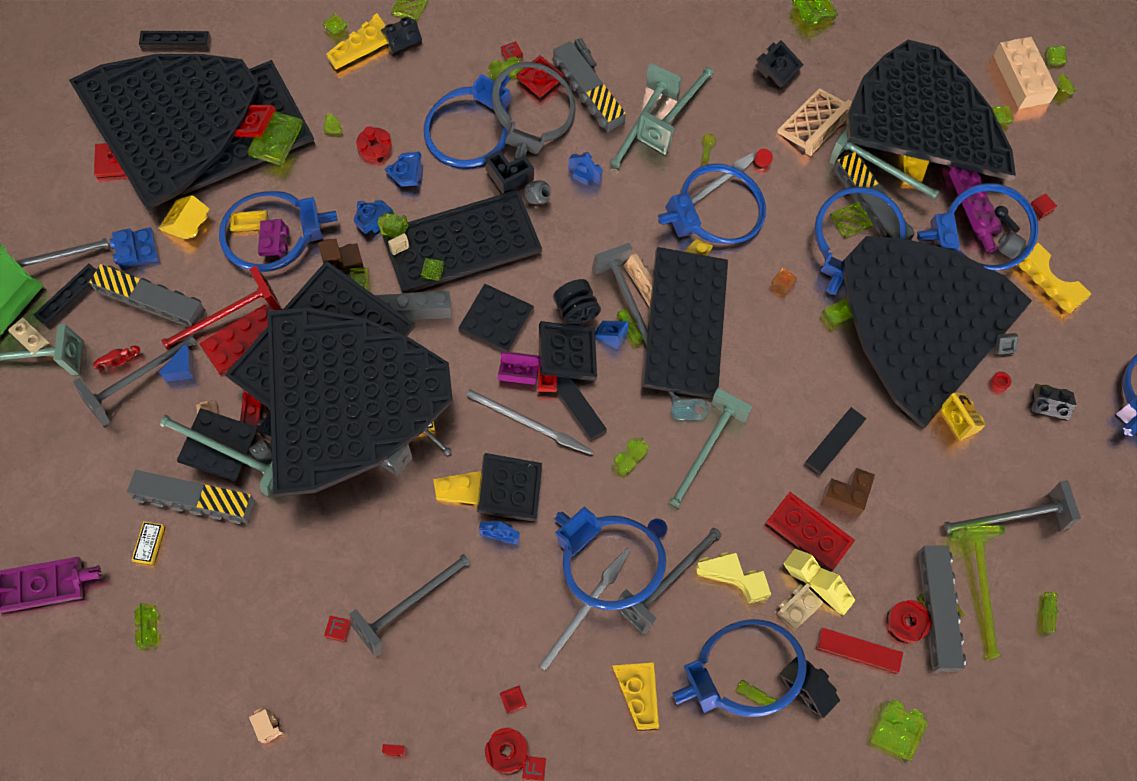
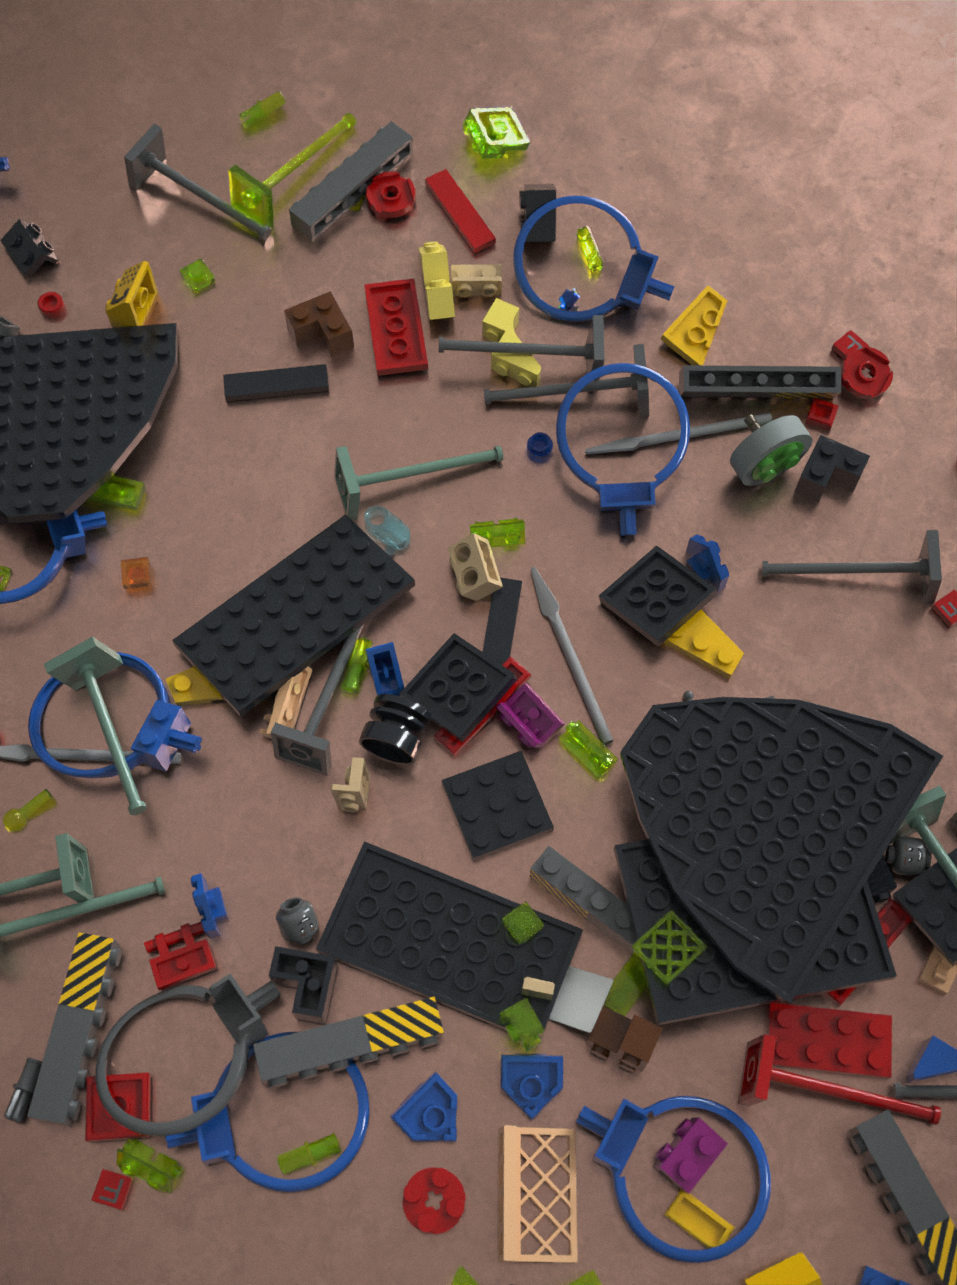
camera: 135 degrees left, 0 degrees up
none -> sand green tile [44,636,147,815]
none -> red plate [144,922,217,991]
none -> clear neon green plate [179,258,215,293]
none -> dark grey brick [253,997,444,1088]
none -> clear neon green axle [277,1132,341,1173]
none -> tan bracket [331,757,370,812]
none -> dark grey tile [438,315,605,380]
none -> tan brick [448,533,503,601]
none -> light nougat fence [498,1126,577,1263]
none -> white sticker [549,966,613,1033]
none -> clear blue plate [558,287,581,311]
none -> clear neon green hinge [558,720,618,778]
none -> clear neon green window [631,910,707,985]
none -> dark grey brick [679,365,841,399]
none -> light grey wheel [730,415,813,486]
none -> black brick [795,435,870,502]

